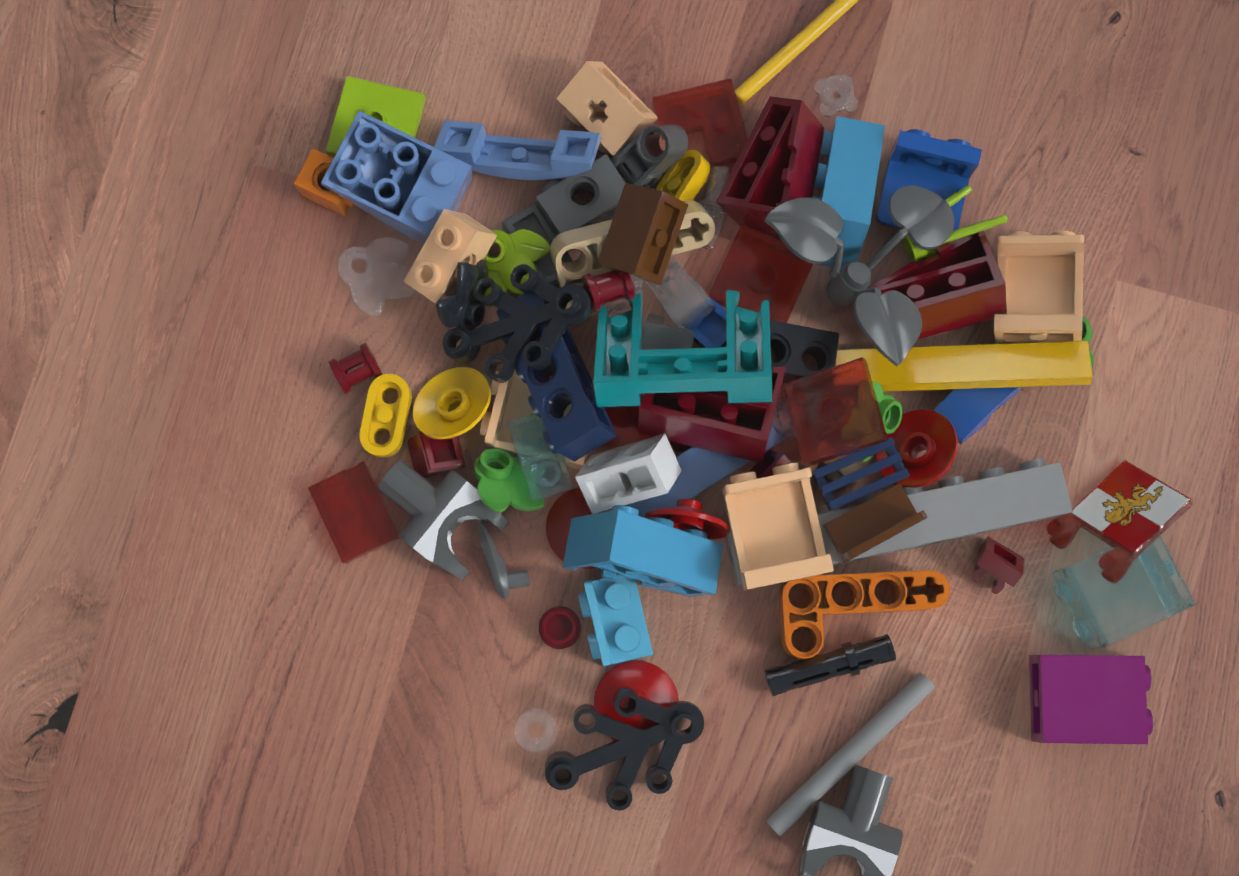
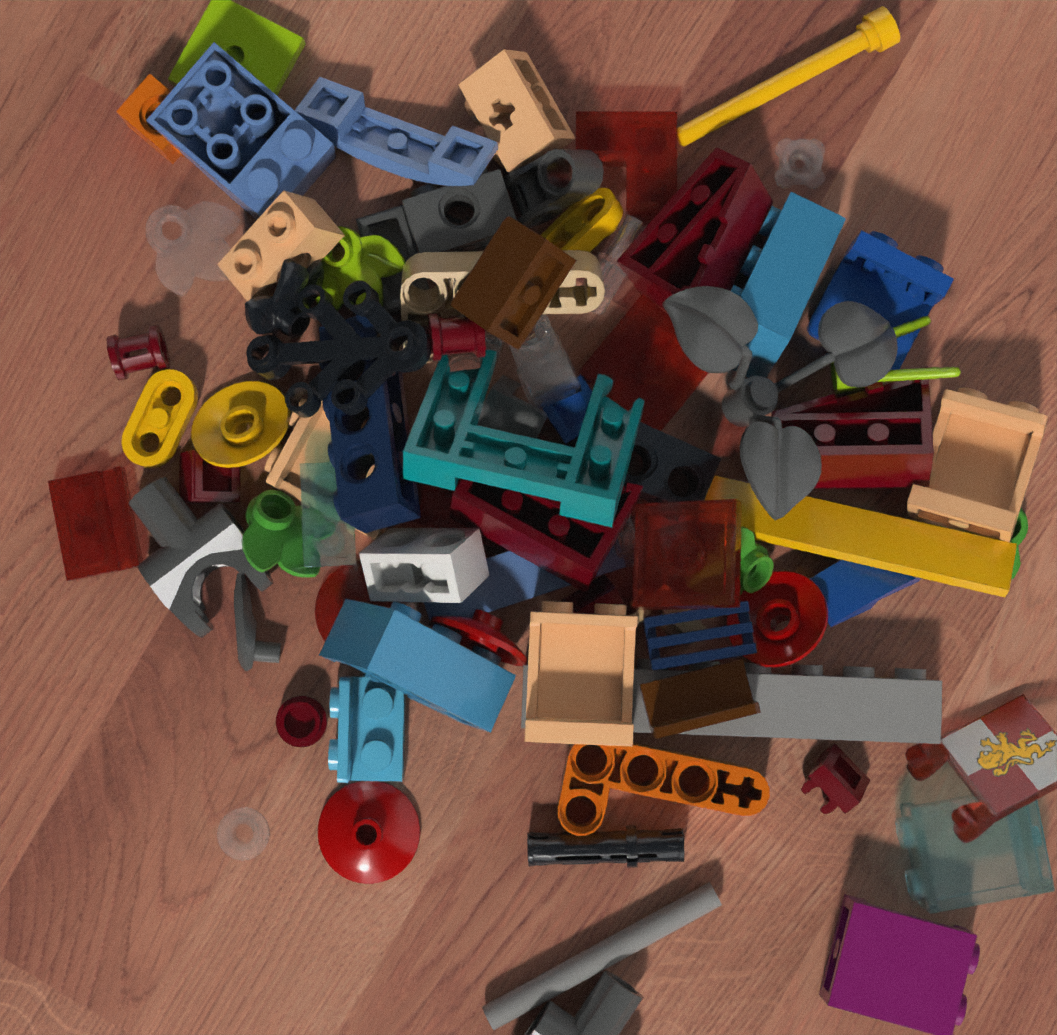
camera: 15 degrees right, 5 degrees up
black plant [545,687,704,811] -> none

